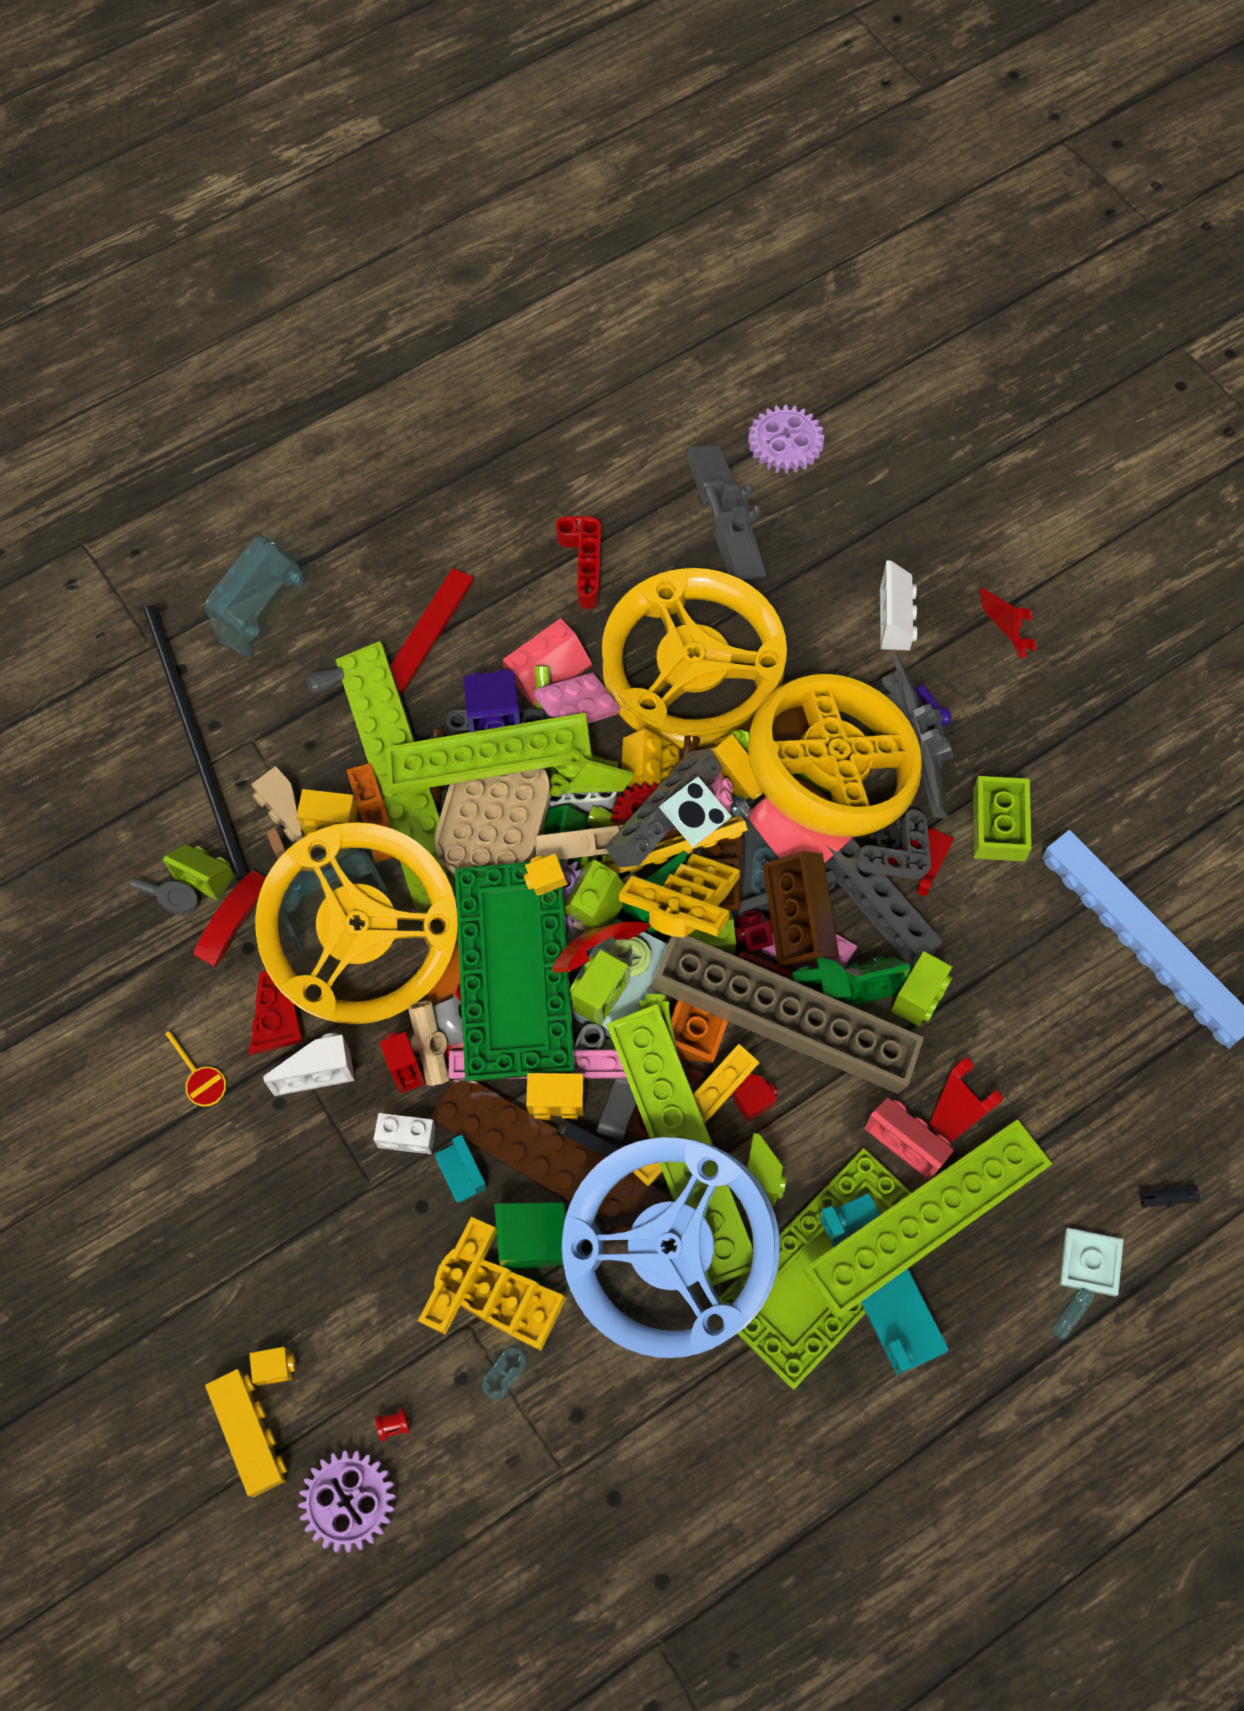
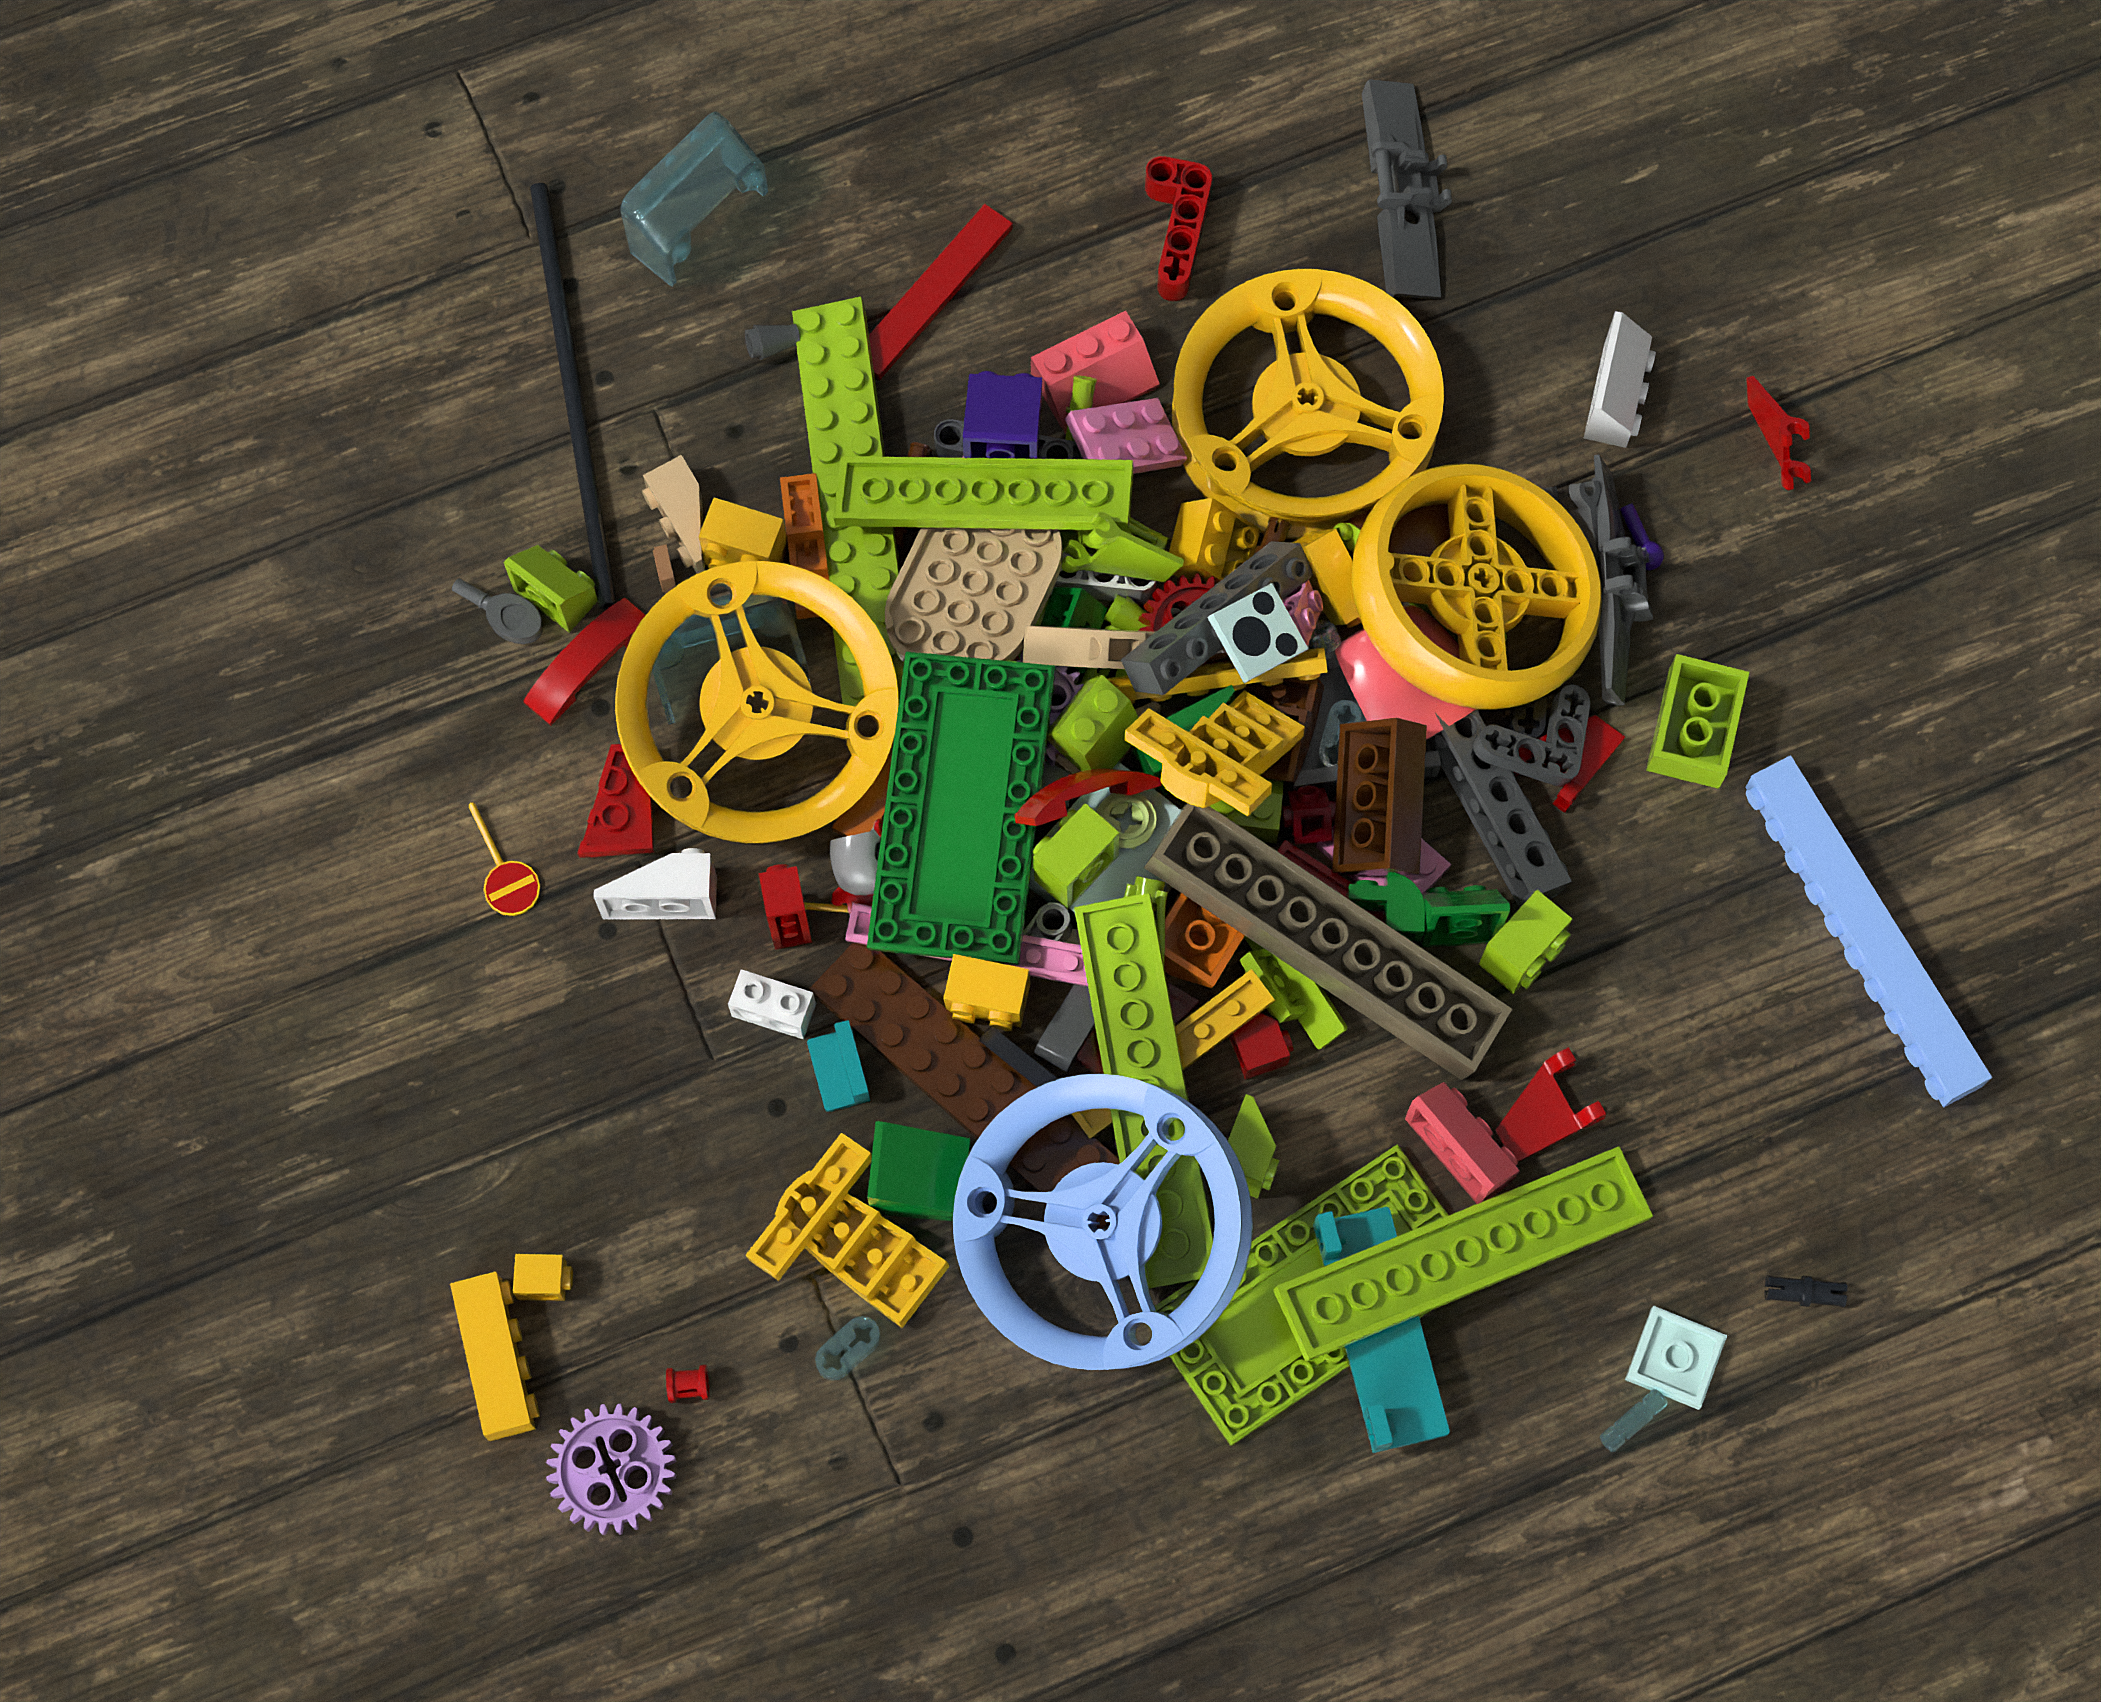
camera: 10 degrees right, 5 degrees up
tan piece [408,1001,449,1086] -> none
yellow brick [523,853,568,896] -> none
lavender gear [748,405,824,474] -> none
none -> lime bracket [1239,936,1348,1049]

